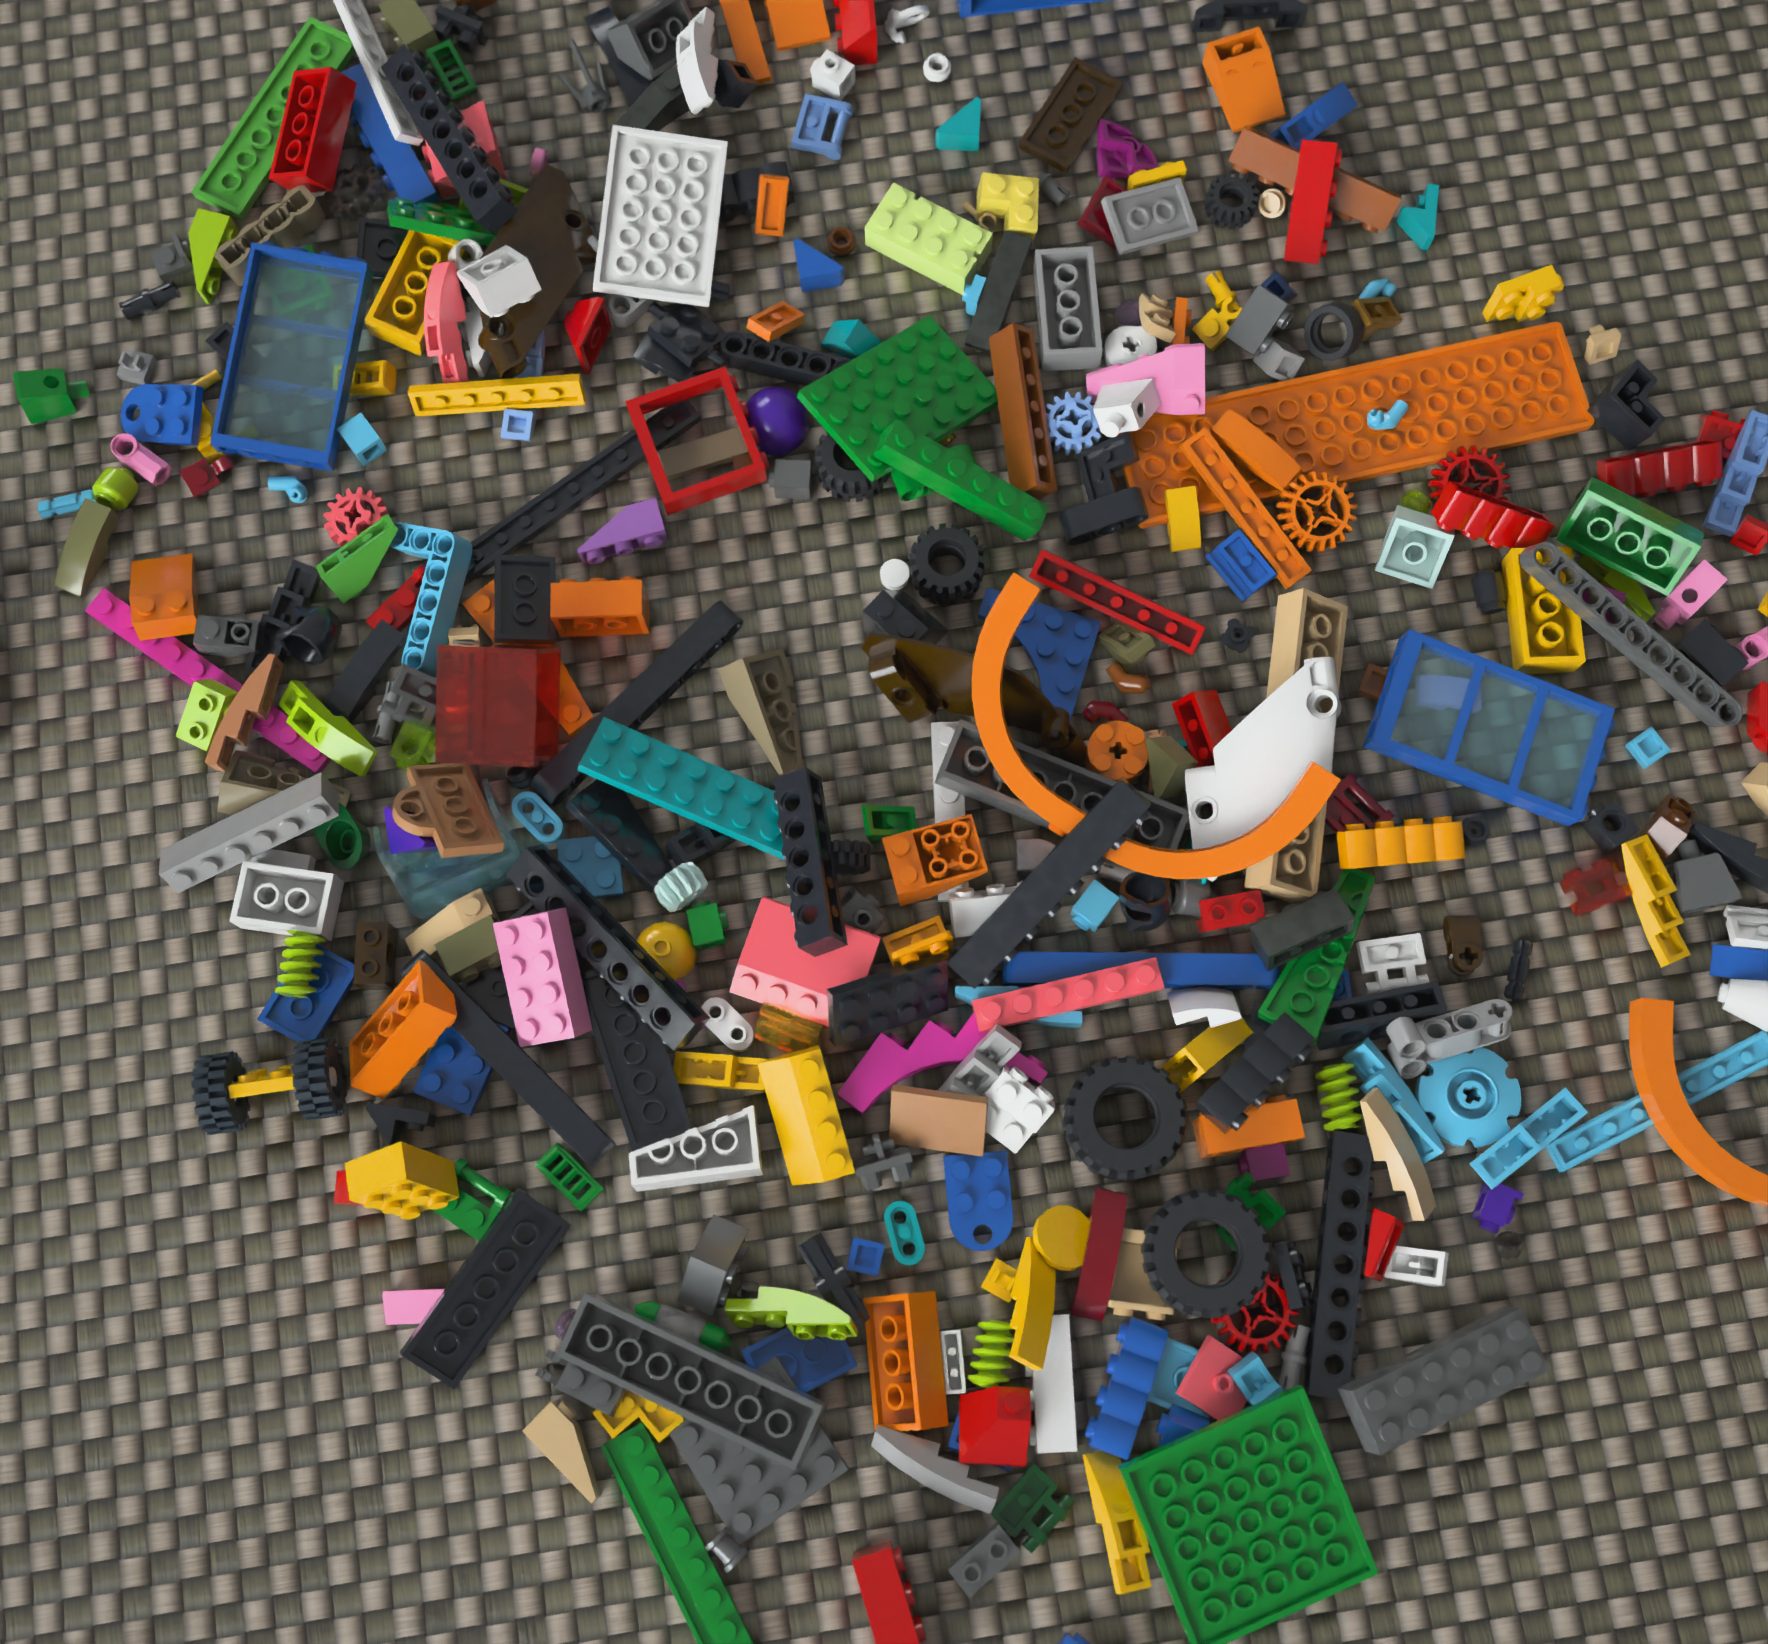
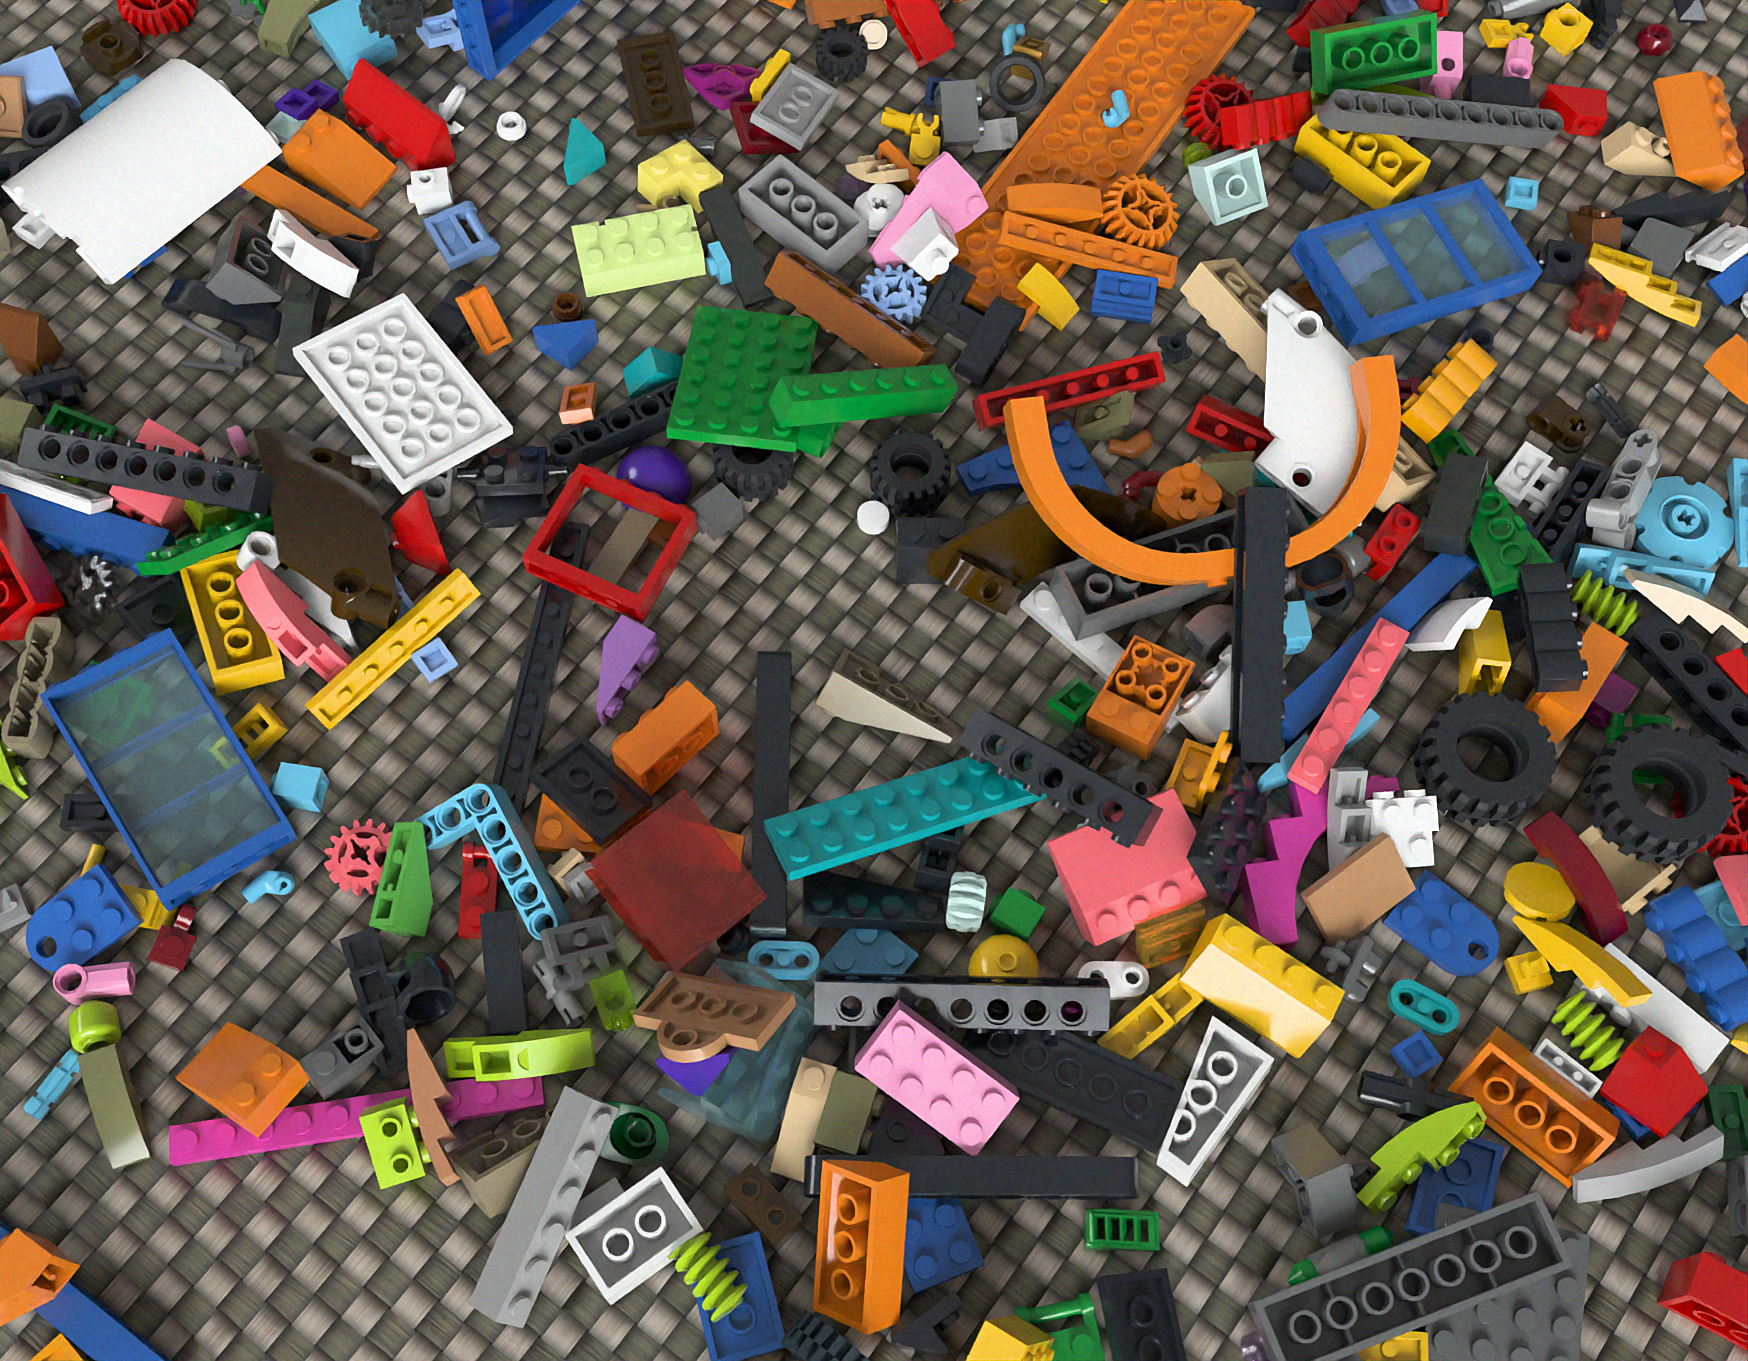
camera: 50 degrees left, 10 degrees down
white slope [456,245,542,317] -> none

